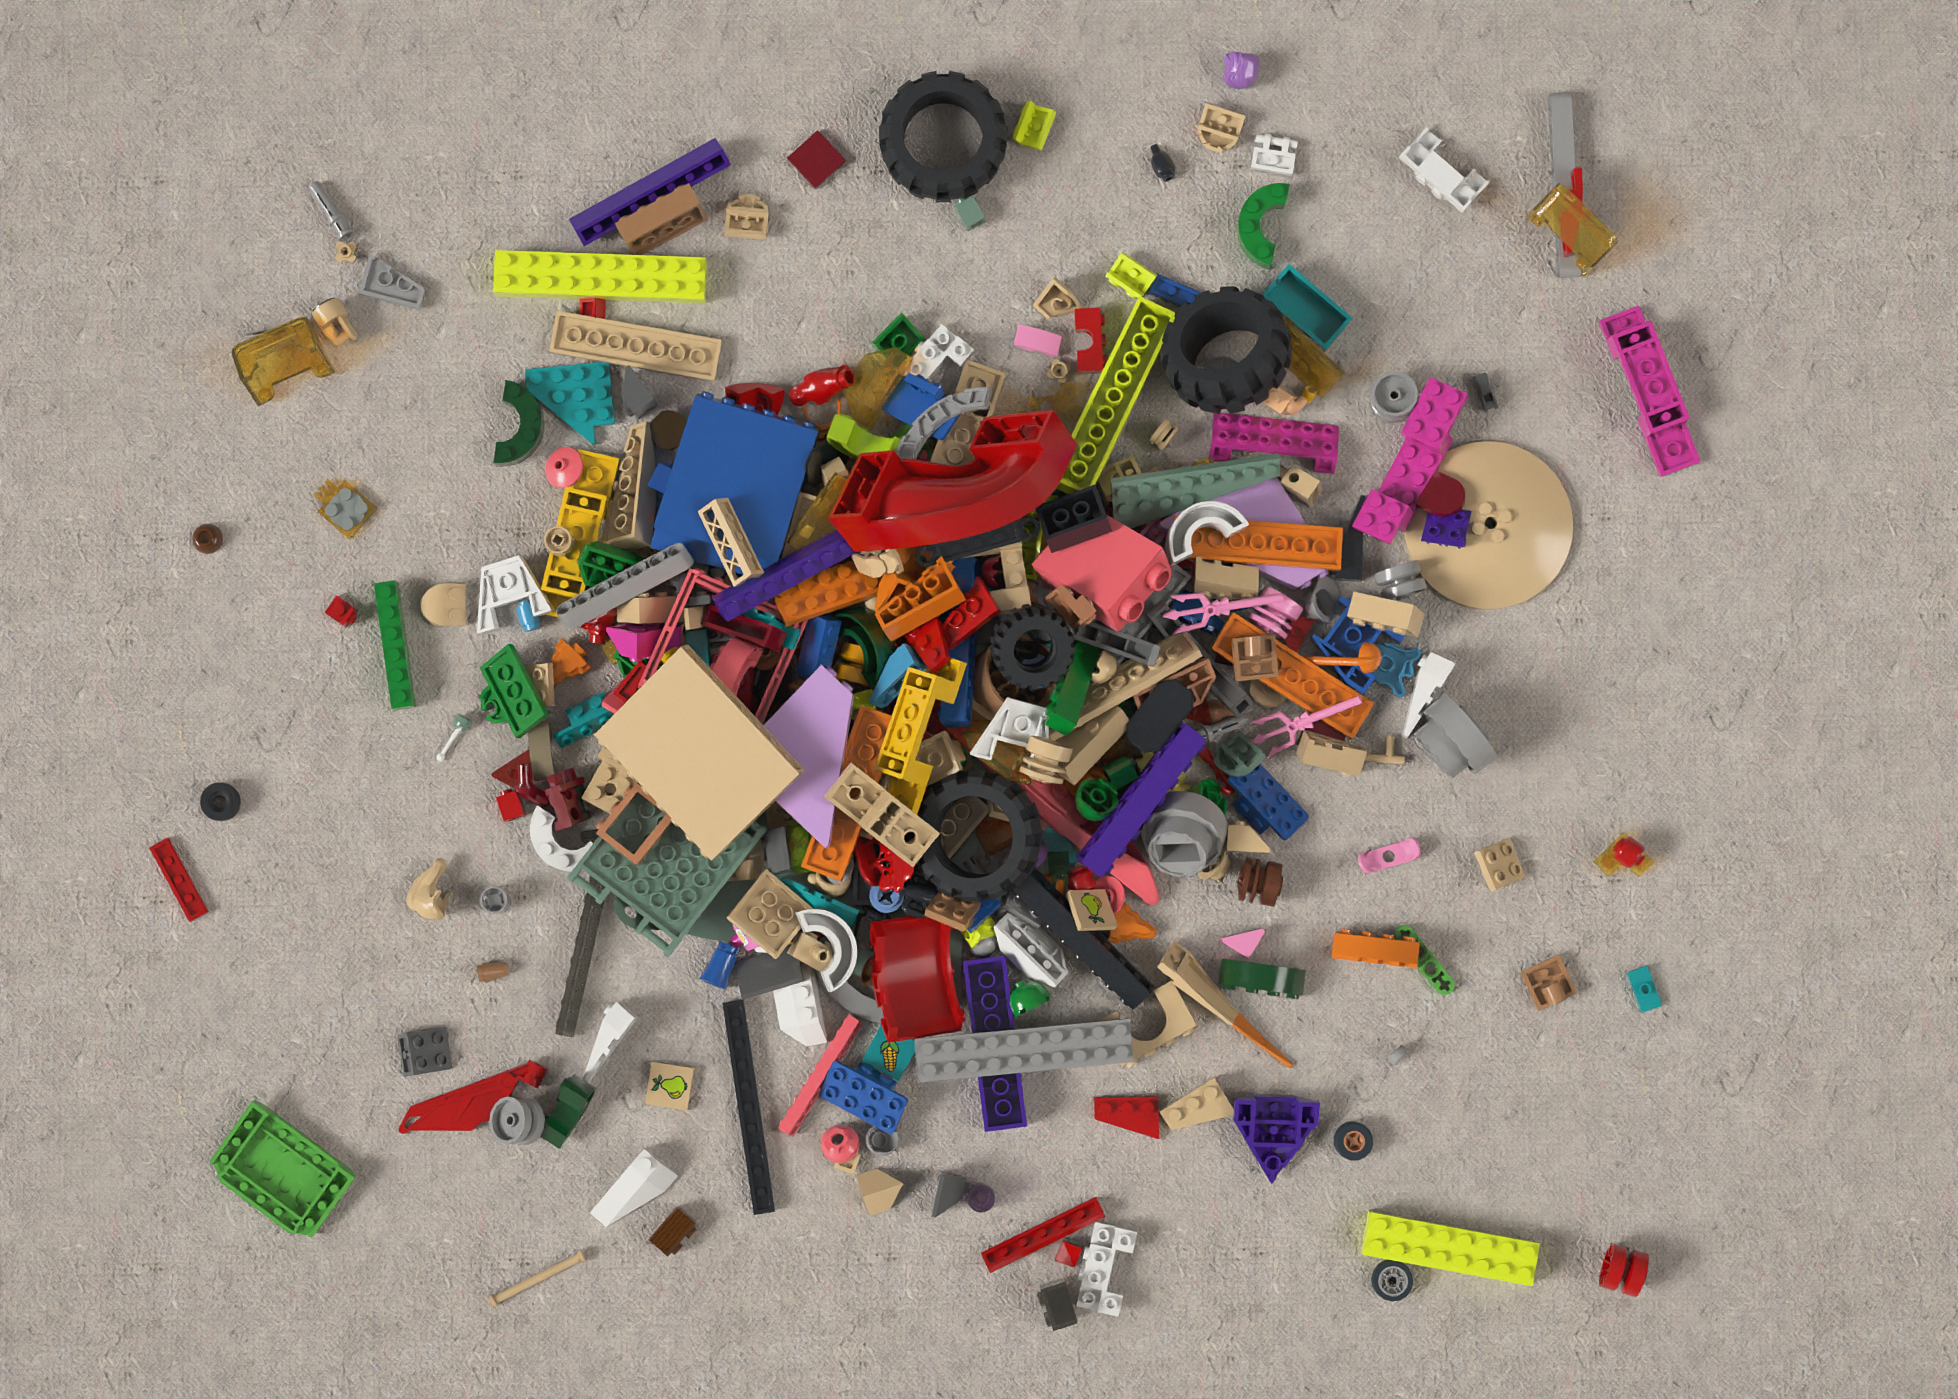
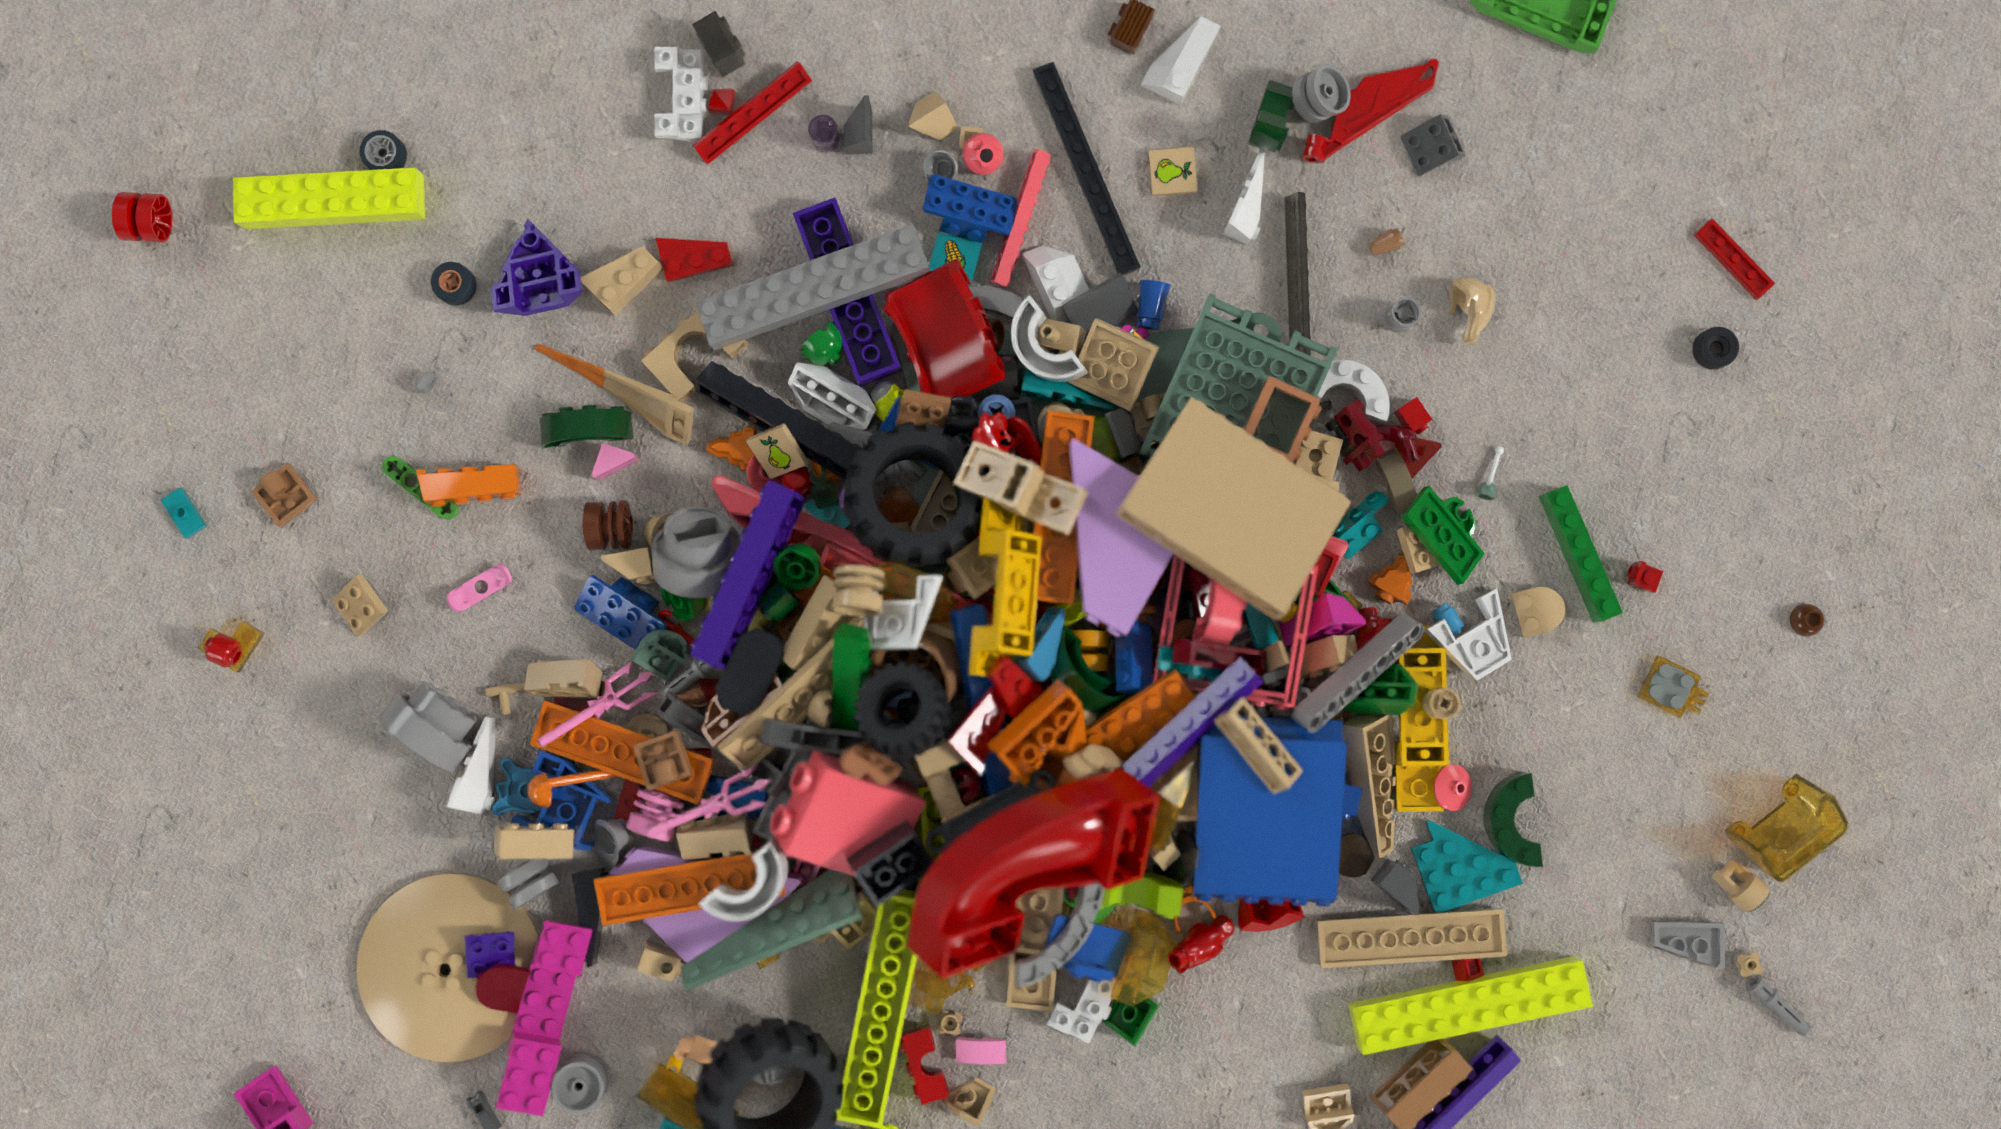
camera: 165 degrees right, 0 degrees up
tan wheel [1149,418,1180,451] -> none
dark pink bracket [1209,413,1339,474] -> none

